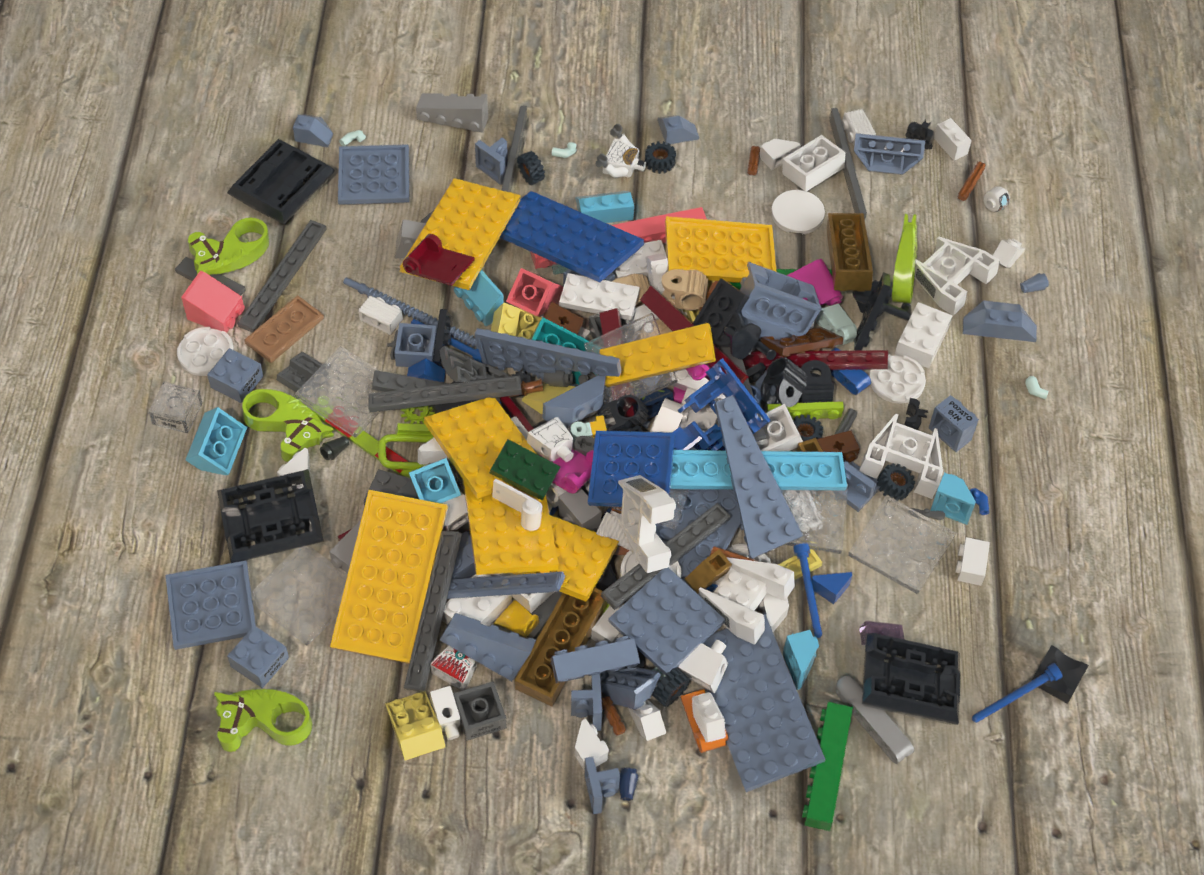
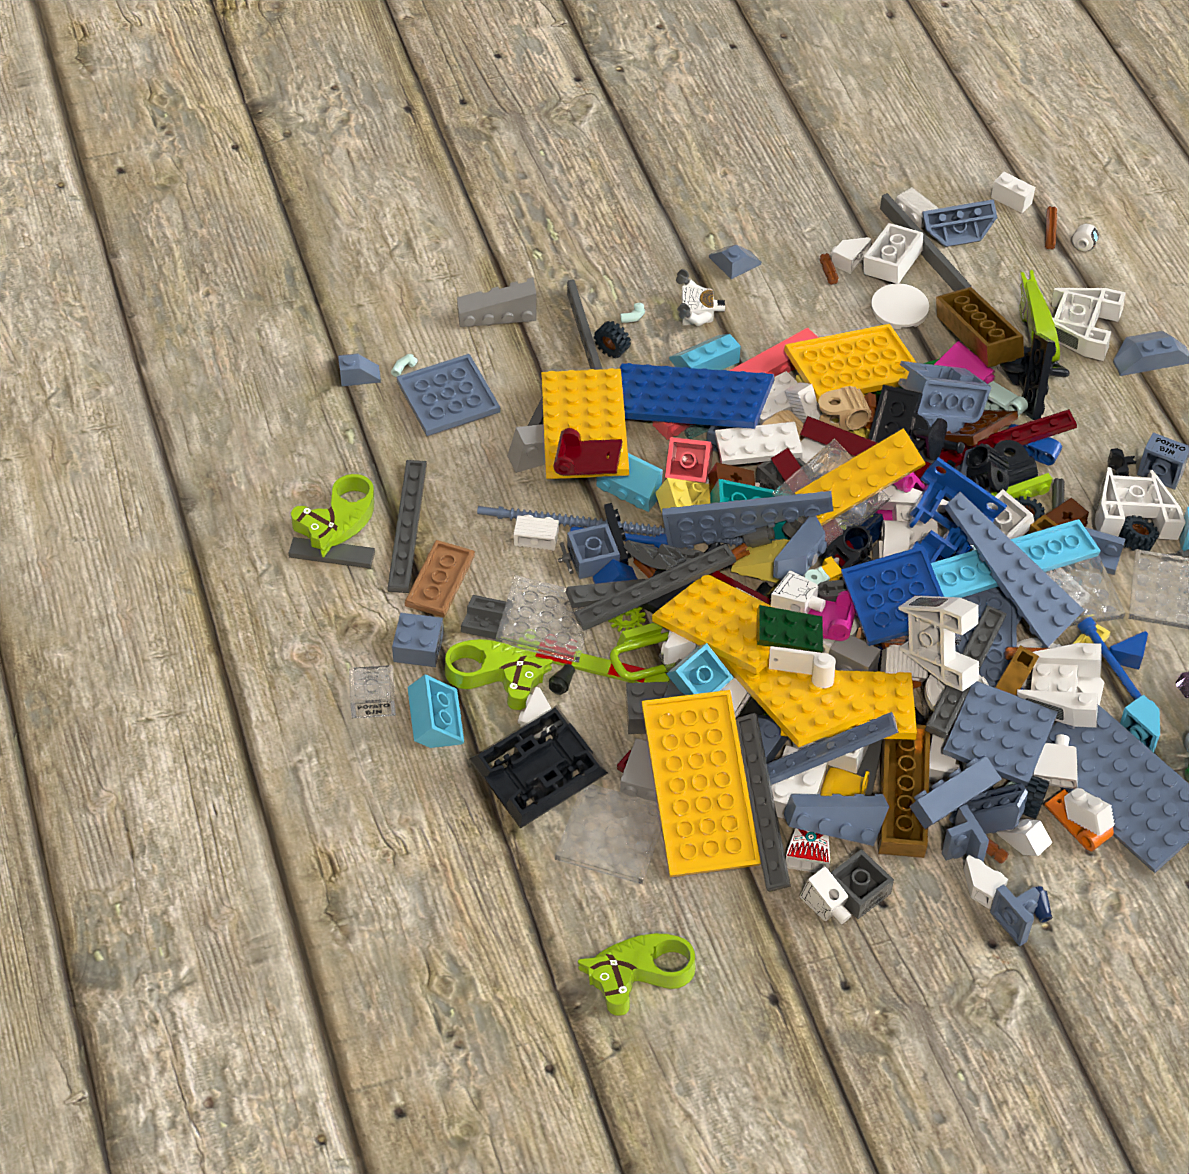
camera: 20 degrees left, 5 degrees down
sand blue plate [165,561,256,650] -> none
white tile [177,327,234,376] -> none
coral slope [181,270,245,333] -> none
black piece [227,139,335,225] -> none
sand blue brick [227,626,289,689] -> none
light yellow slope [385,692,445,760] -> none
sand blue bracket [475,138,508,185] -> none
black bush [645,141,676,174] -> none
white tile [869,354,926,404] -> none
white brick [895,302,952,368] -> none
black piece [905,120,934,150] -> none
white slope [993,239,1025,267] -> none
sand blue cone [1020,273,1049,293] -> none

